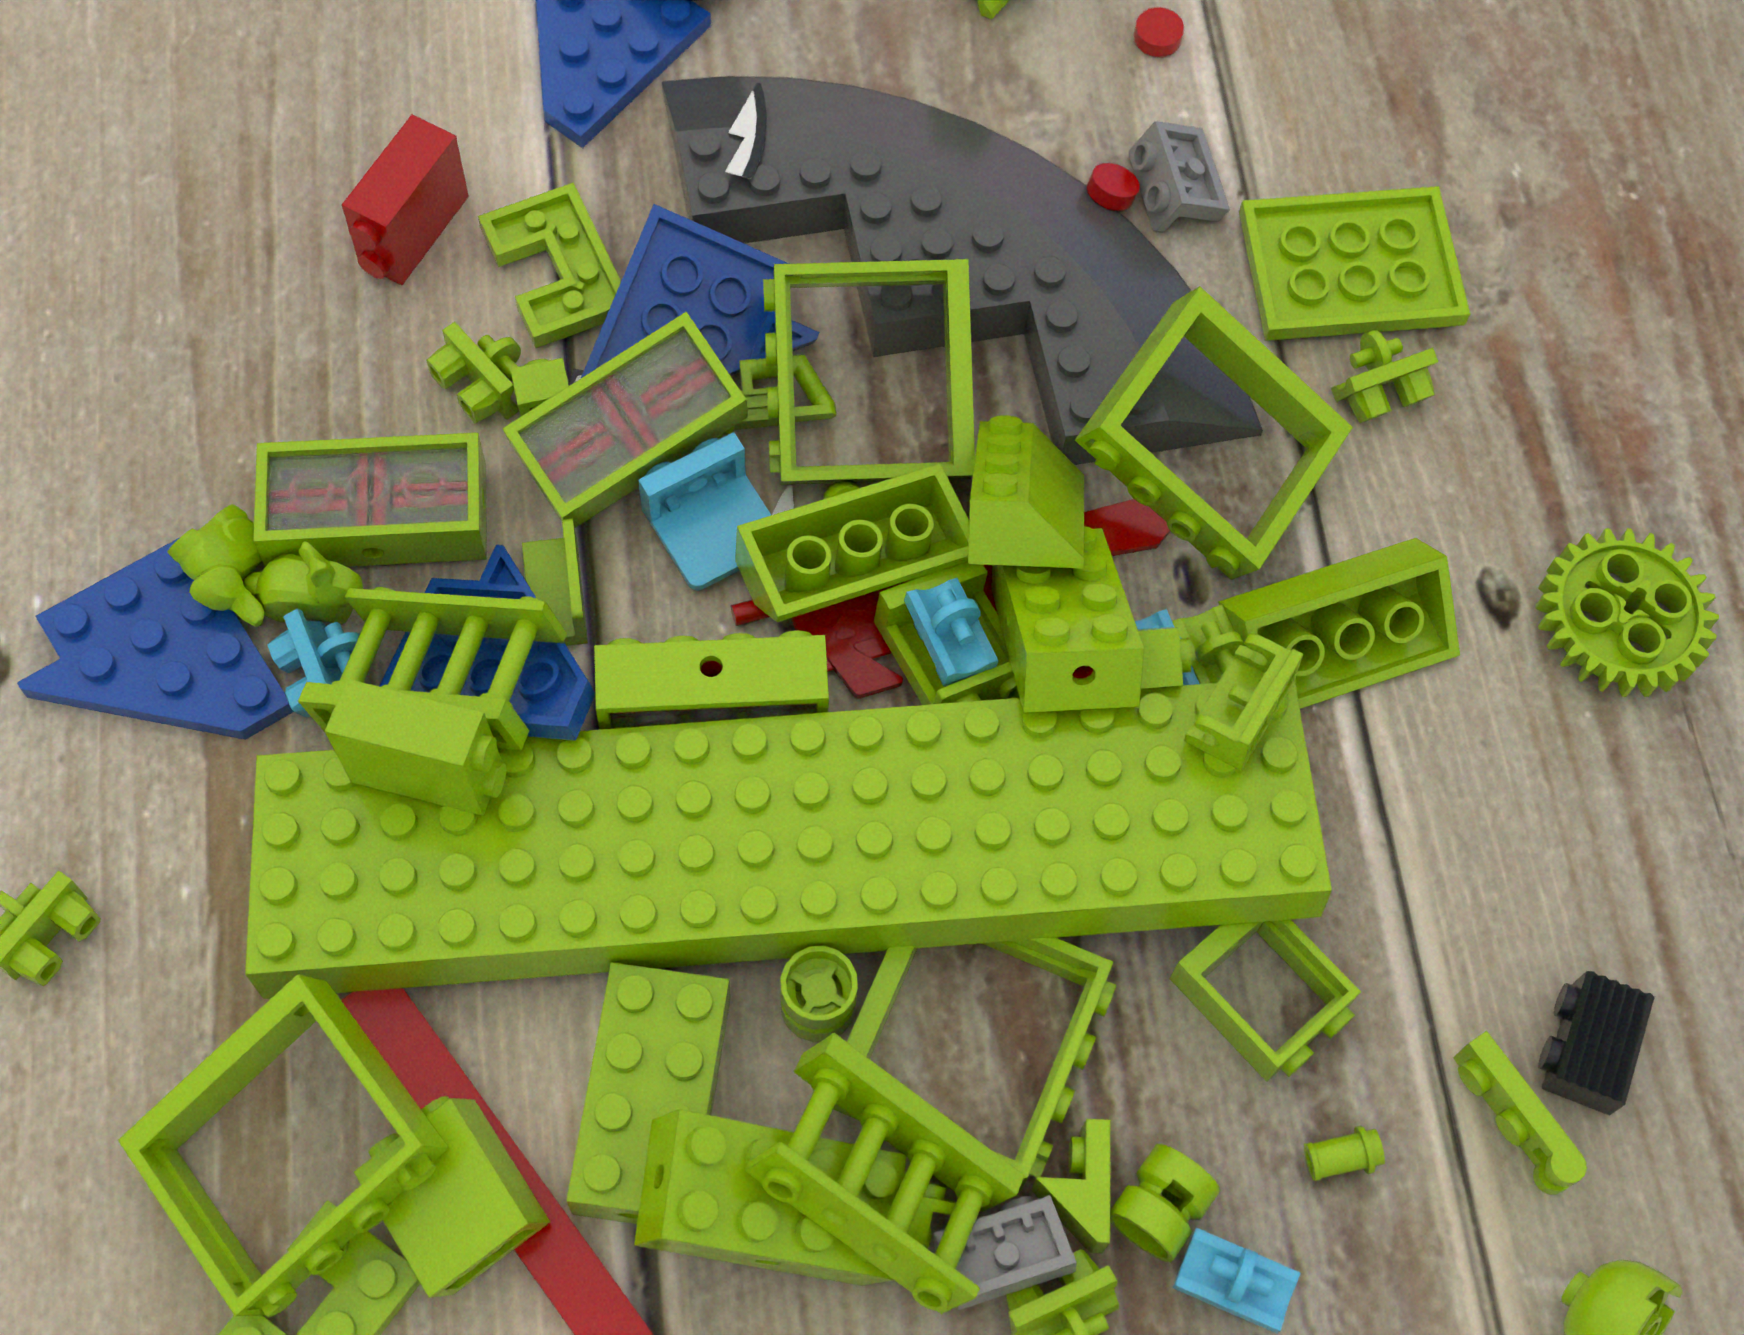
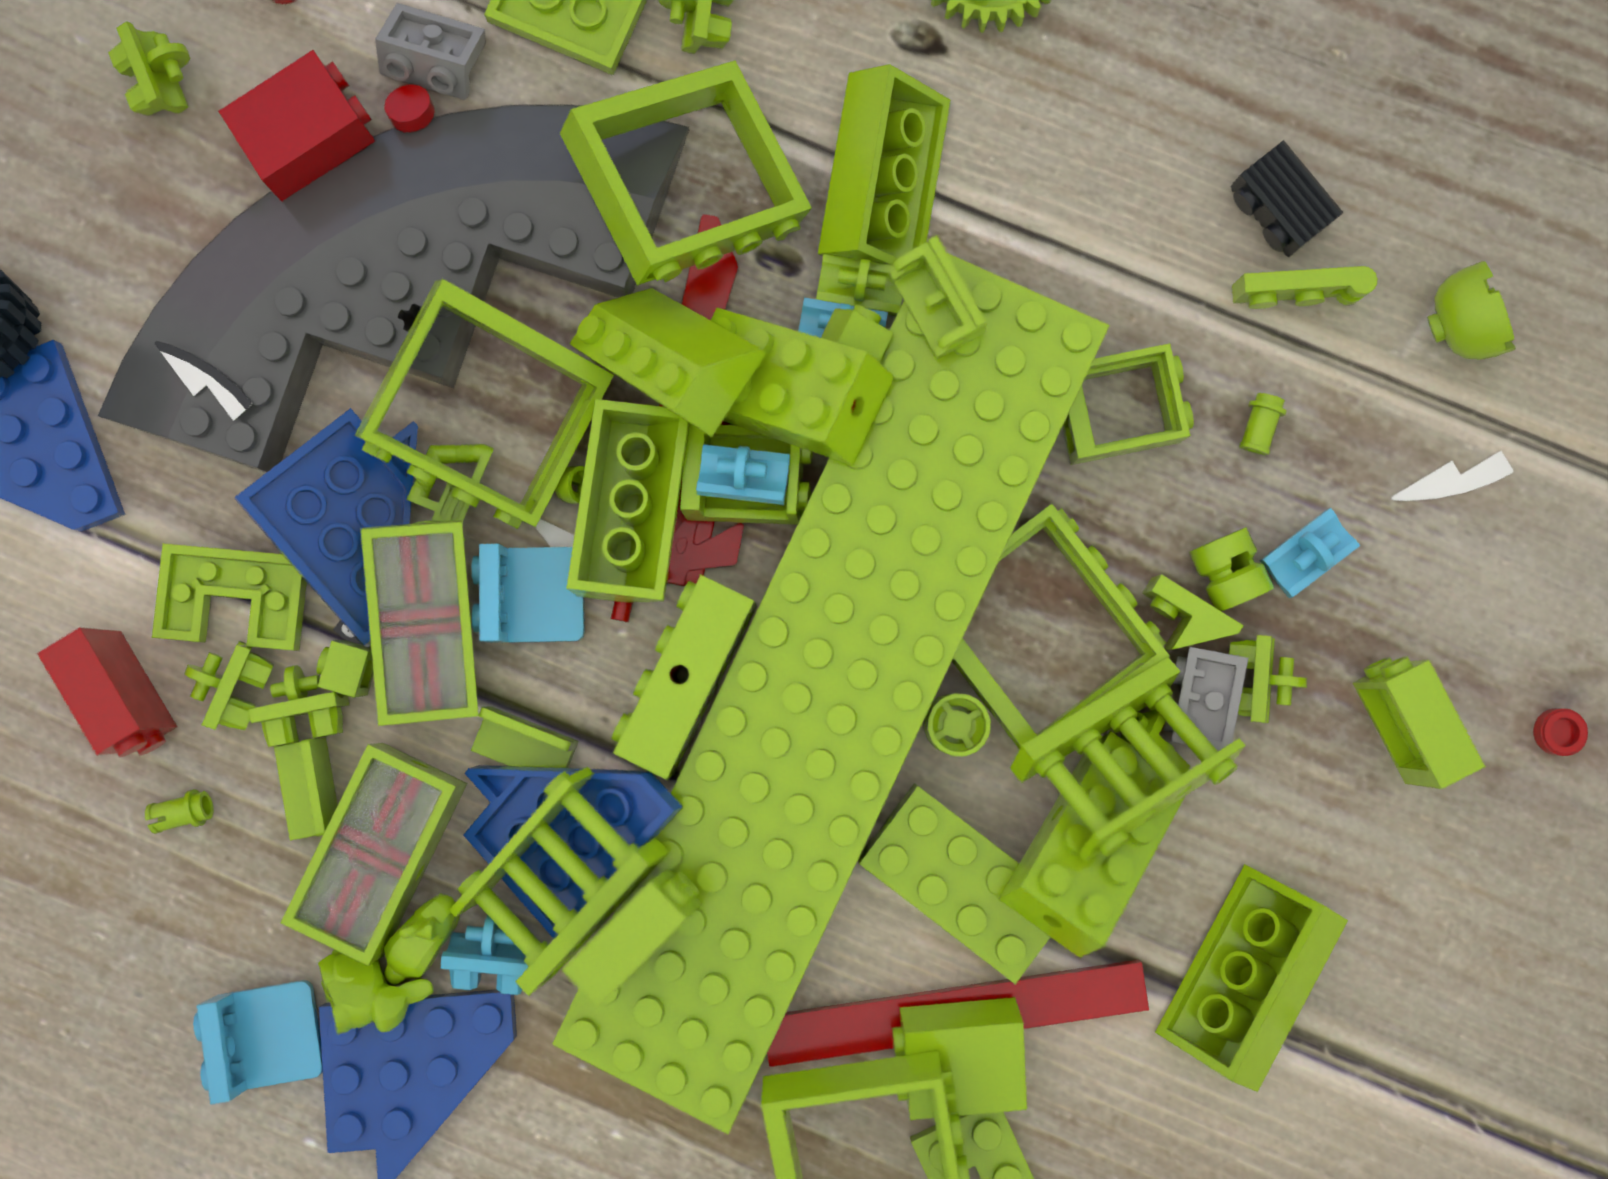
camera: 55 degrees left, 20 degrees up
none -> lime pin [145,789,214,834]
none -> lime hips [184,641,274,730]
none -> medium azure bracket [193,980,323,1105]
none -> red brick [218,50,375,202]
none -> lime panel [274,737,338,841]

